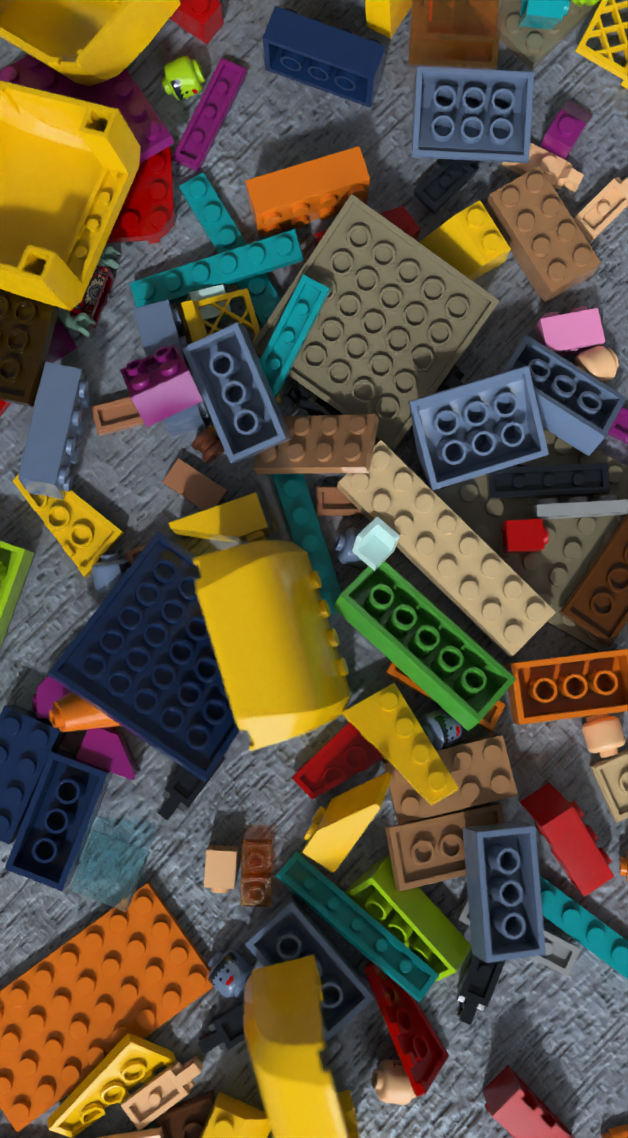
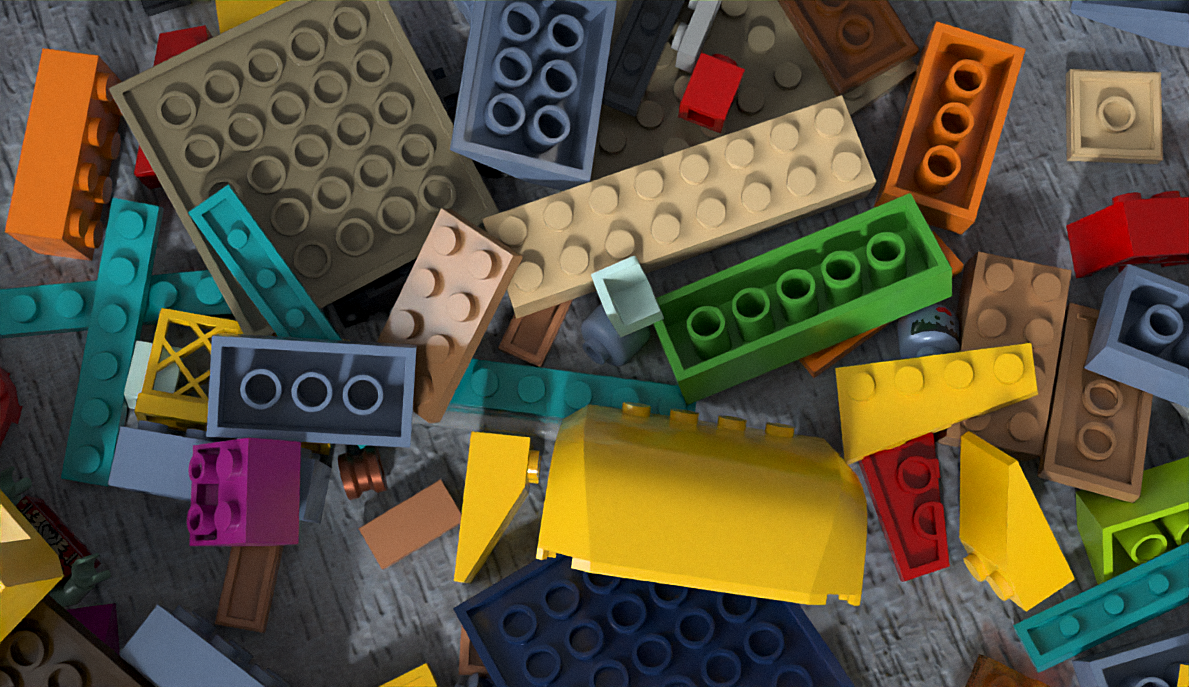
camera: 65 degrees left, 5 degrees down
light nougat head [582,713,626,758] -> none

